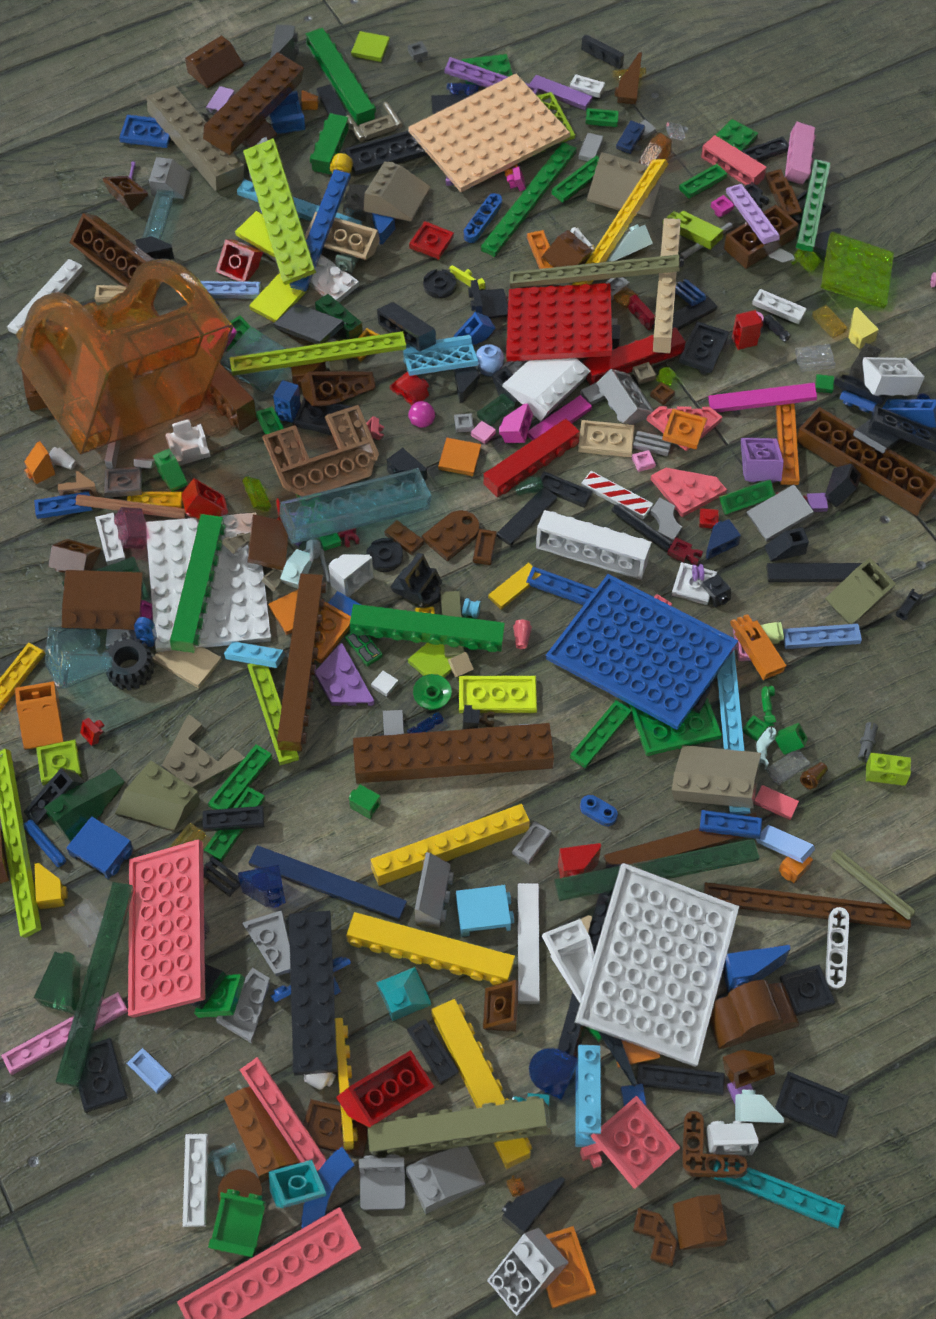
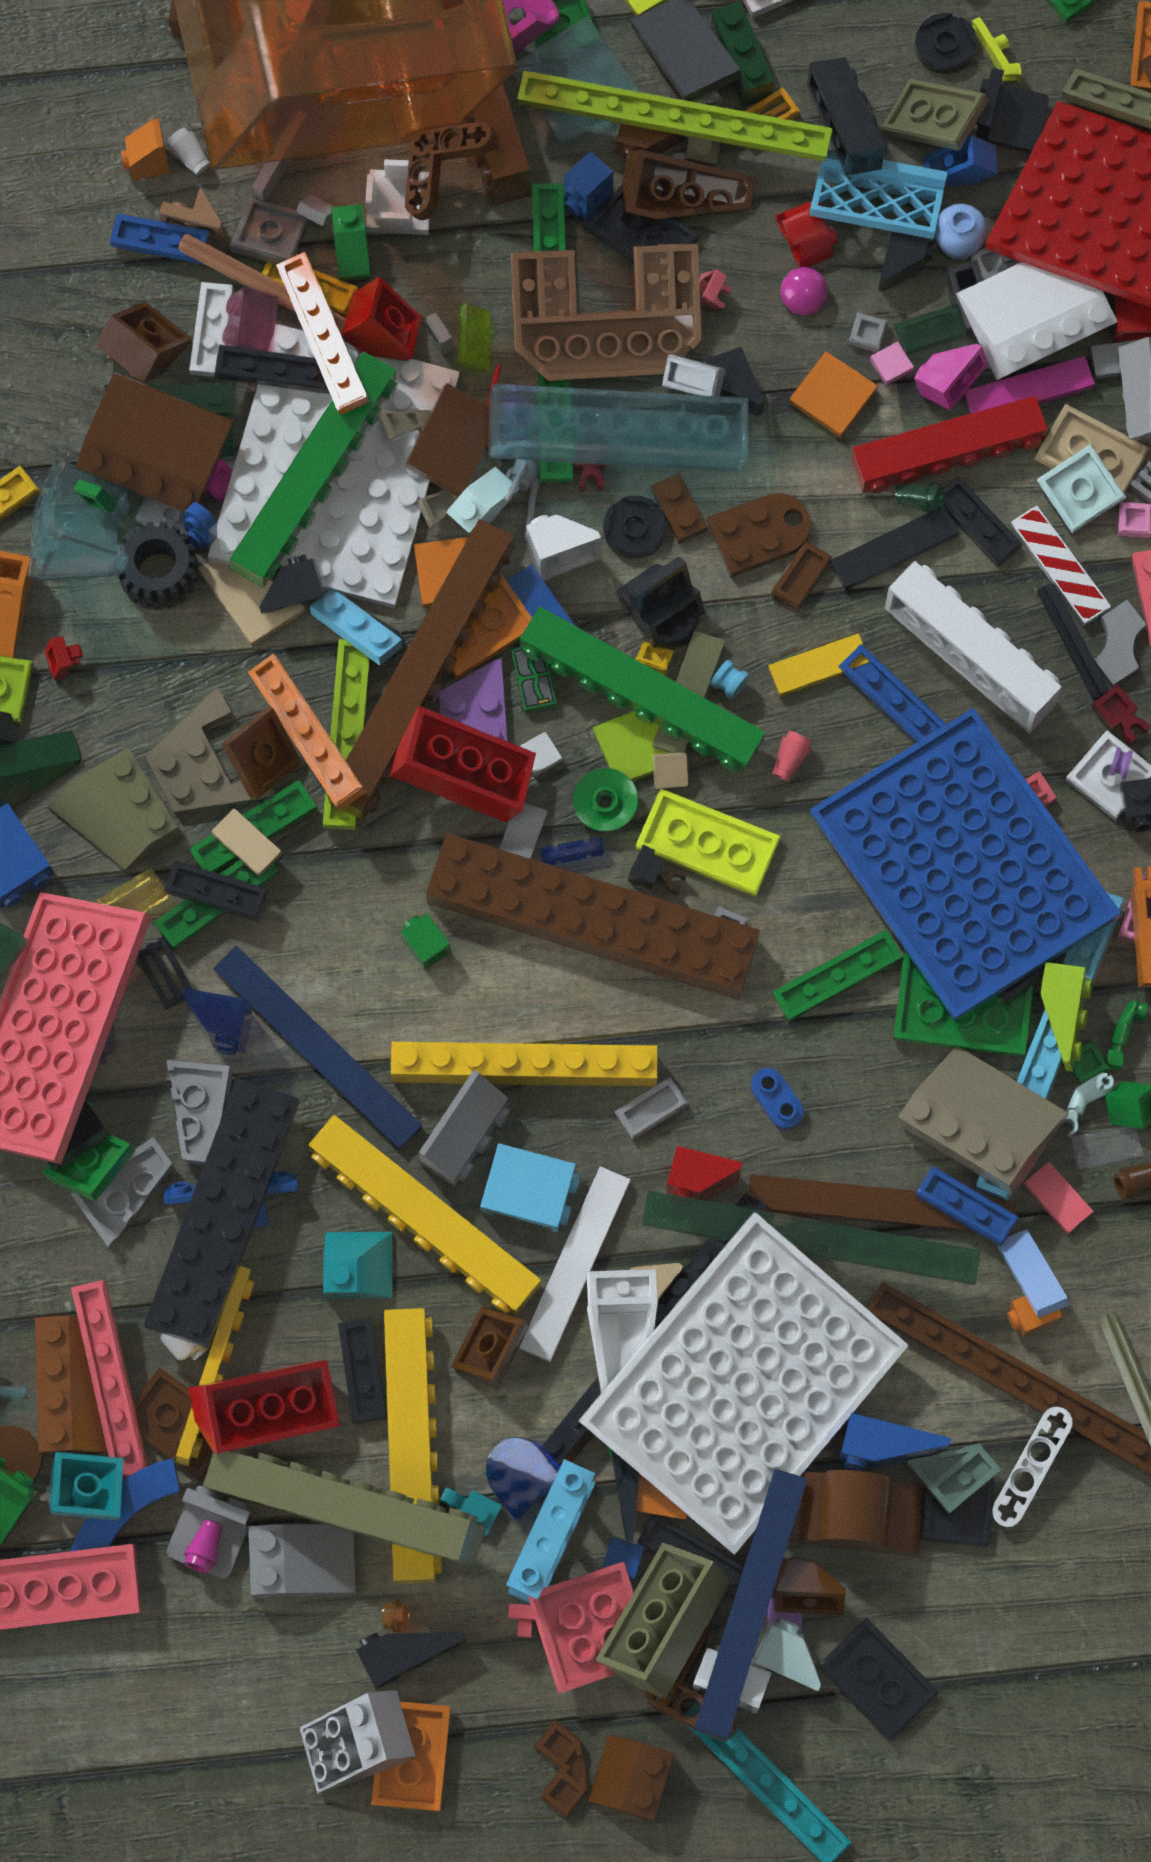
camera: 25 degrees right, 15 degrees up
none -> green tile [73,479,118,513]
none -> dark pink cone [184,1519,223,1573]
none -> tan tile [211,809,282,877]
none -> black tile [214,344,330,394]
none -> reddish brown tile [221,708,302,799]
none -> orange tile [248,653,366,811]
none -> black slope [259,554,326,614]
none -> tile [276,252,370,415]
none -> red slope [390,706,536,823]
none -> reddish brown beam [405,122,498,221]
none -> light grey tile [426,312,453,355]
none -> olive slope [595,1542,732,1699]
none -> light grey tile [662,354,725,400]
none -> dark blue tile [694,1468,807,1741]
none -> olive tile [880,78,989,151]
none -> sand green wing [906,1444,1001,1514]
none -> light aqua tile [1037,444,1126,534]
none -> lime slope [1041,962,1092,1072]

